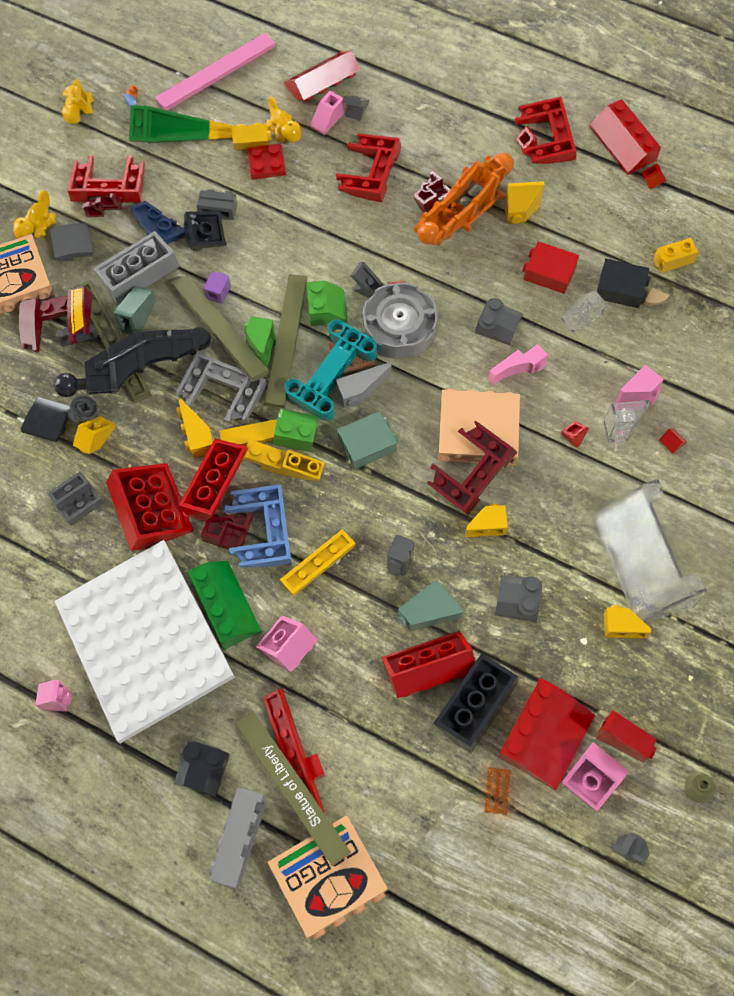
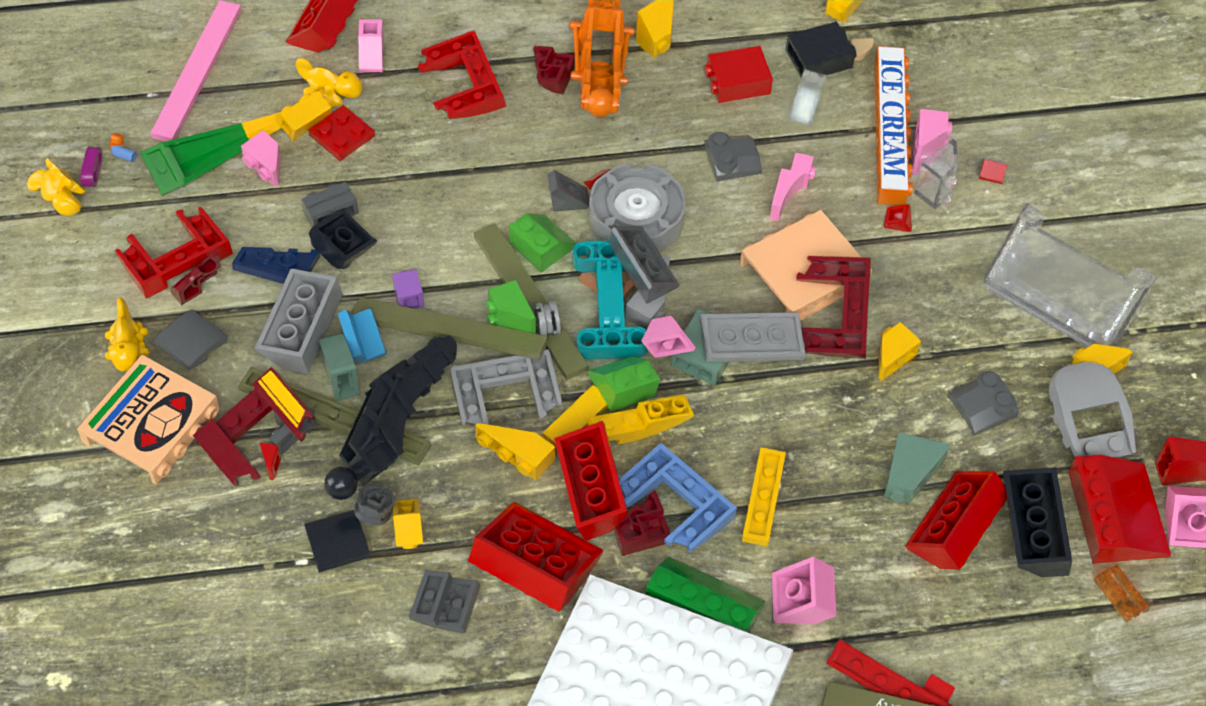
camera: 40 degrees left, 10 degrees down
dark grey slope [343,95,369,120] -> none
dark grey brick [387,535,415,576] -> none
none -> magenta beam [80,147,103,187]
none -> bright pink slope [241,130,281,187]
none -> red slope [259,442,281,480]
none -> dark azure panel [338,308,387,365]
none -> light grey wheel [534,300,561,336]
none -> dark grey slope [609,226,680,304]
none -> bright pink slope [641,316,696,358]
none -> light grey tile [700,312,806,362]
none -> brick [874,46,913,205]
none -> light grey slope [1049,362,1136,458]

